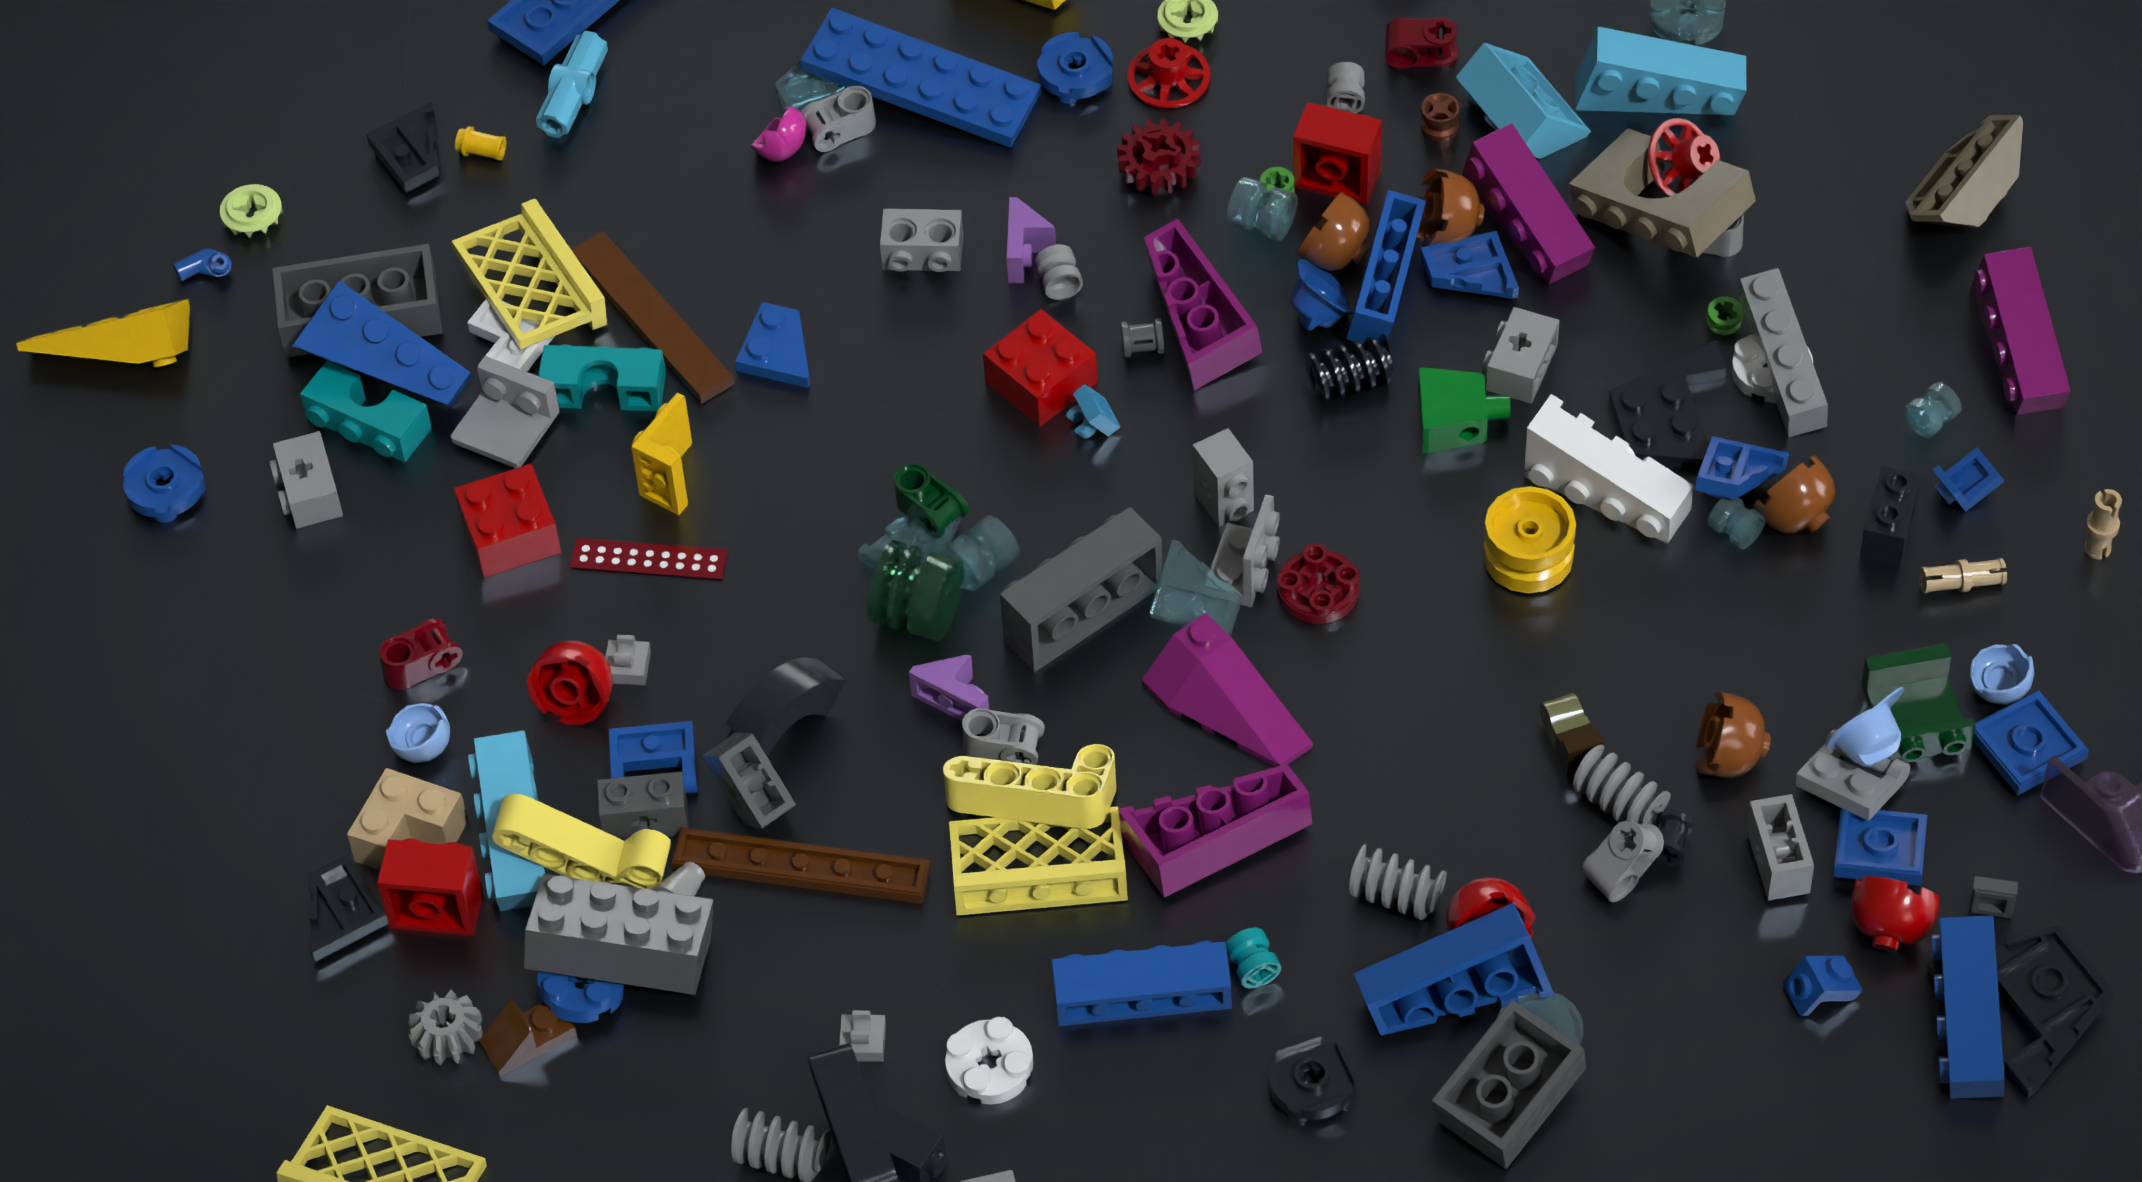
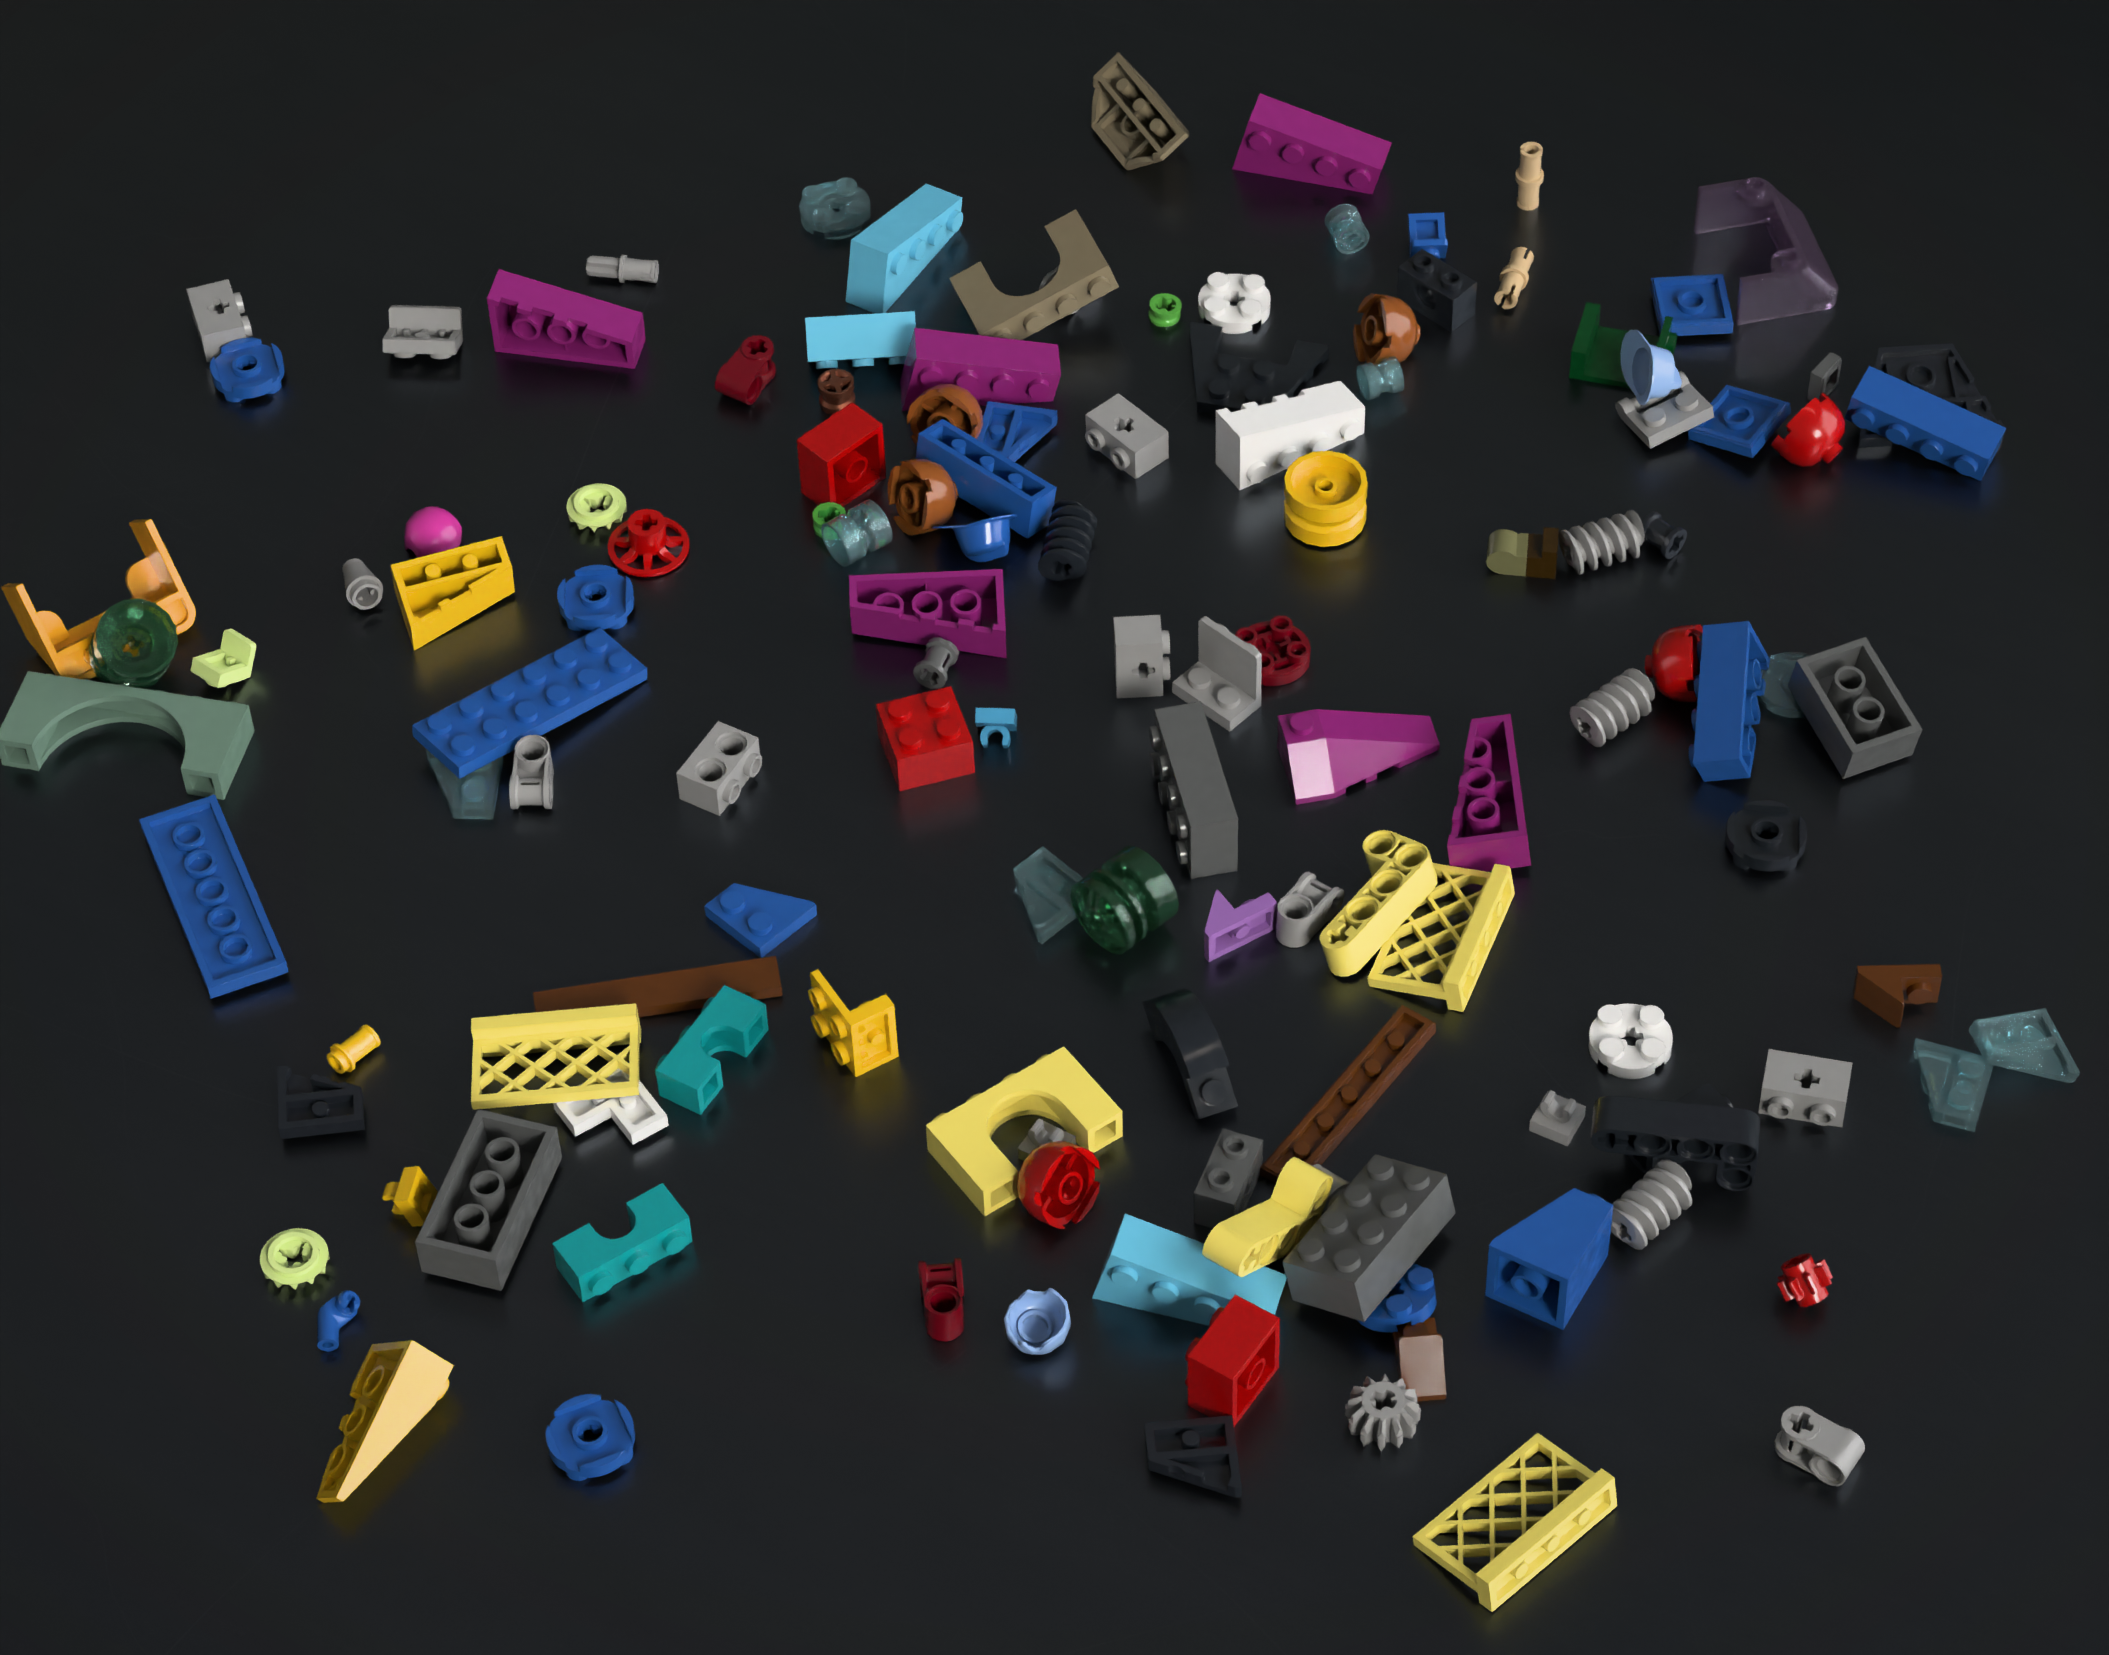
camera: 65 degrees left, 5 degrees down
light grey brick [269,431,343,529] -> none
blue wedge [292,280,475,408] -> none
tan brick [347,768,468,870] -> none
light grey bracket [451,356,560,468] -> none
red brick [454,464,561,578] -> none
medium azure piece [536,31,608,138] -> none
dark red sticker [570,538,728,579] -> none
blue plate [609,721,698,793] -> none
dark grey brick [702,732,796,828] -> none
dark pink hair [750,107,807,162] -> none
dark green piece [893,463,970,539] -> none
clear light blue wheel [942,515,1020,591] -> none
medium lavender slope [1007,197,1056,283] -> none
light grey wheel [1035,244,1083,300] -> none
blue brick [1052,941,1232,1026] -> none
dark red gear [1117,119,1201,194] -> none
clear light blue wing [1150,539,1242,637] -> none
teal wheel [1226,927,1281,989] -> none
light grey wheel [1327,62,1365,114] -> none
green torso [1418,368,1510,453] -> none
light grey piece [1581,821,1664,902] -> none
red wheel [1648,118,1720,197] -> none
blue wing [1695,436,1789,499] -> none
dark orange cylinder [1696,692,1771,778] -> none
light grey arch [1740,268,1828,438] -> none
light grey brick [1746,794,1814,900] -> none
blue bracket [1783,956,1863,1016] -> none
light blue hair [1969,644,2034,705] -> none
none -> yellow tile [382,1166,438,1227]
none -> light yellow arch [926,1046,1123,1216]
none -> blue slope [1485,1188,1614,1330]

